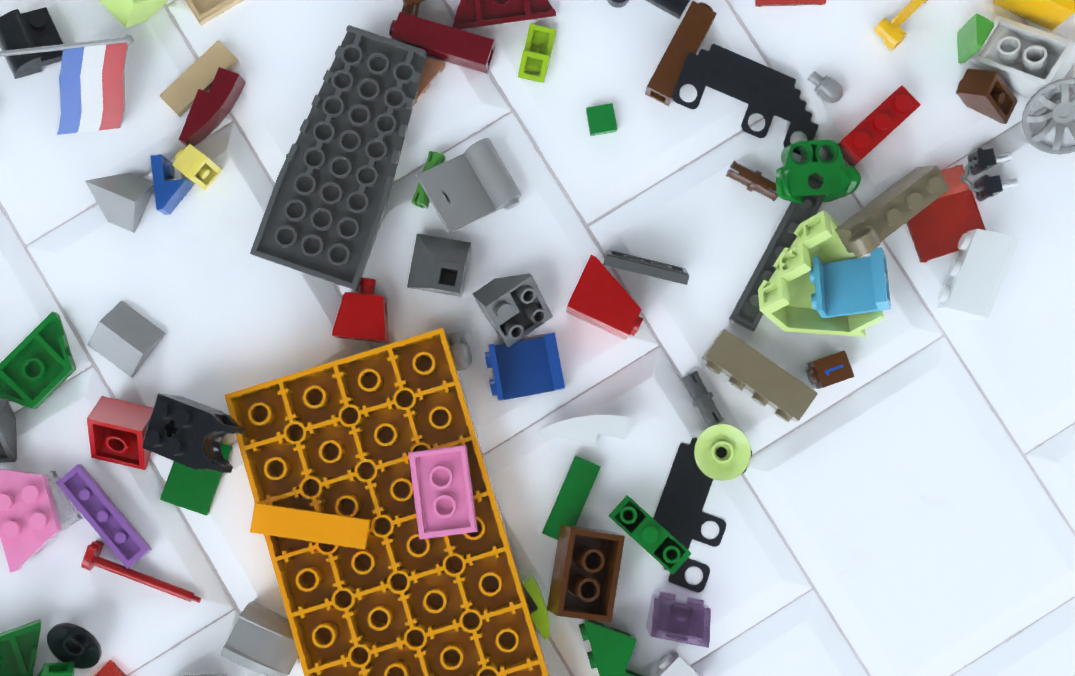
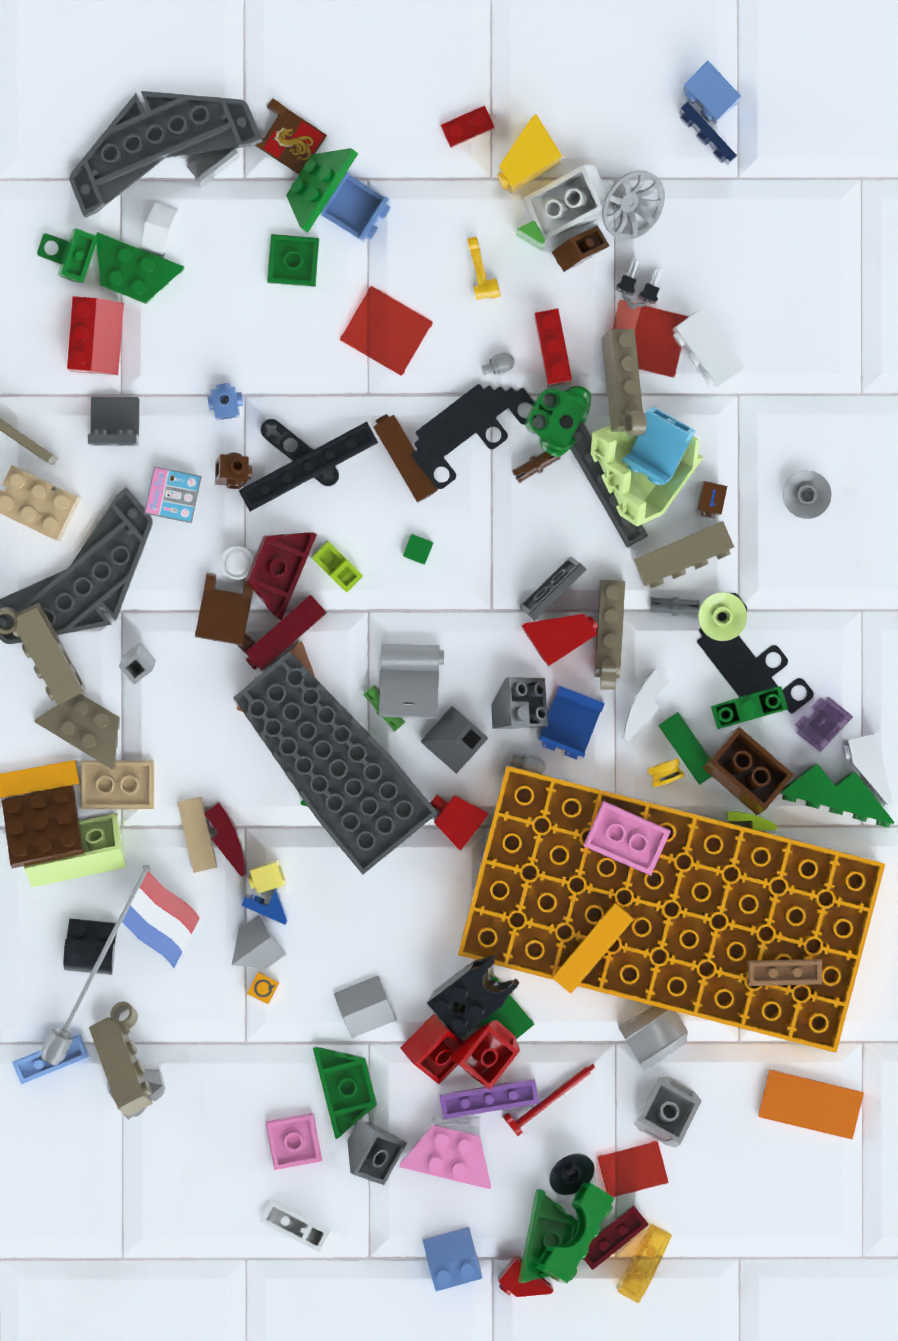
camera: 60 degrees left, 5 degrees up
none -> light orange tile [247,971,280,1005]
none -> red slope [450,1020,520,1090]
none -> dark tan hinge [594,579,626,690]
none -> yellow wheel [647,758,685,788]
none -> light grey dish [783,470,832,519]

